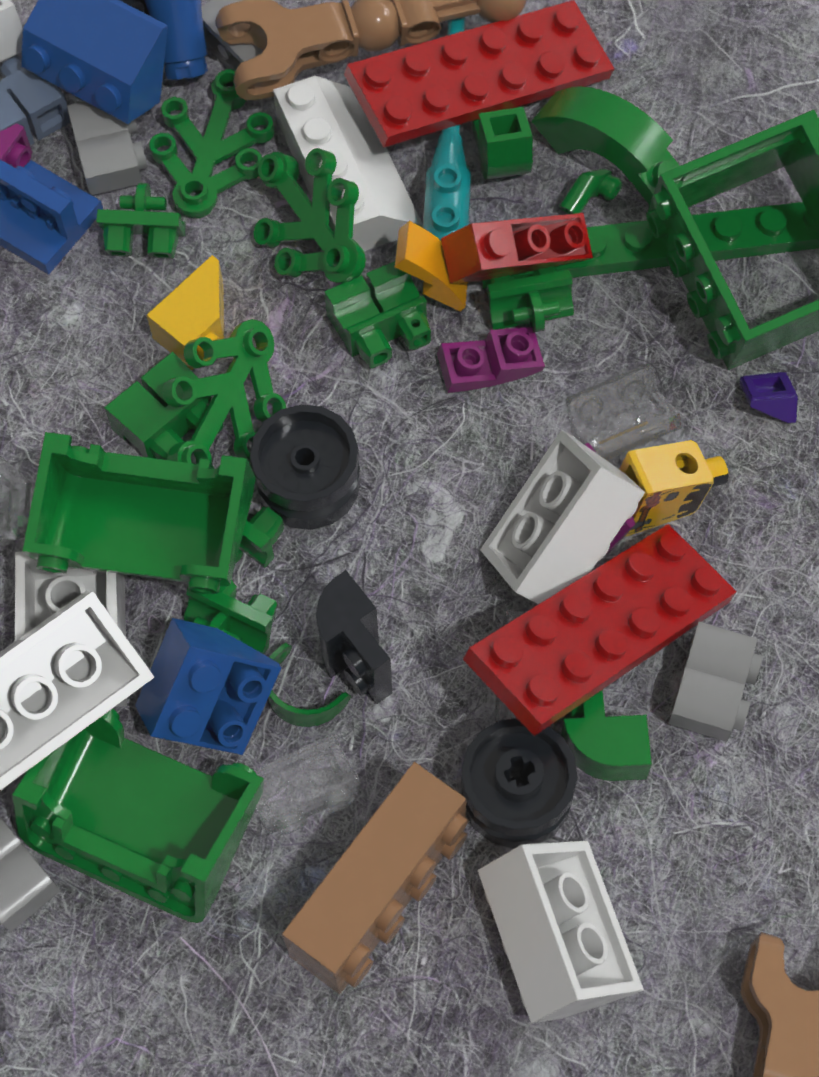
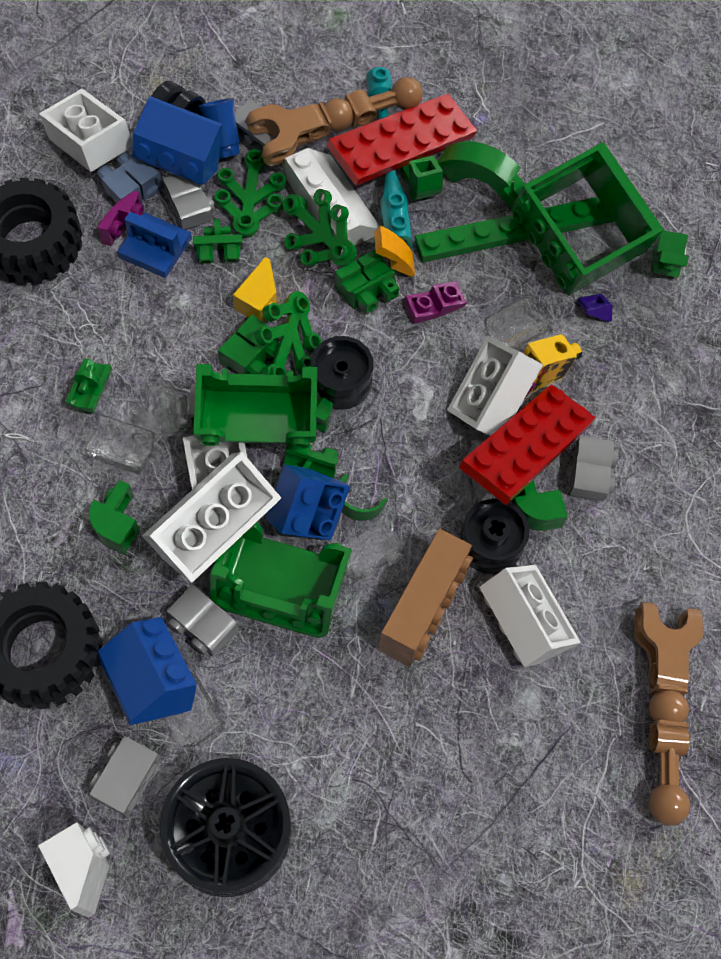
camera: 15 degrees left, 0 degrees up
black brick [316,570,393,705] -> none
red slope [441,213,593,284] -> none
green hips [487,266,574,332] -> none
green arm [559,168,622,214] -> none

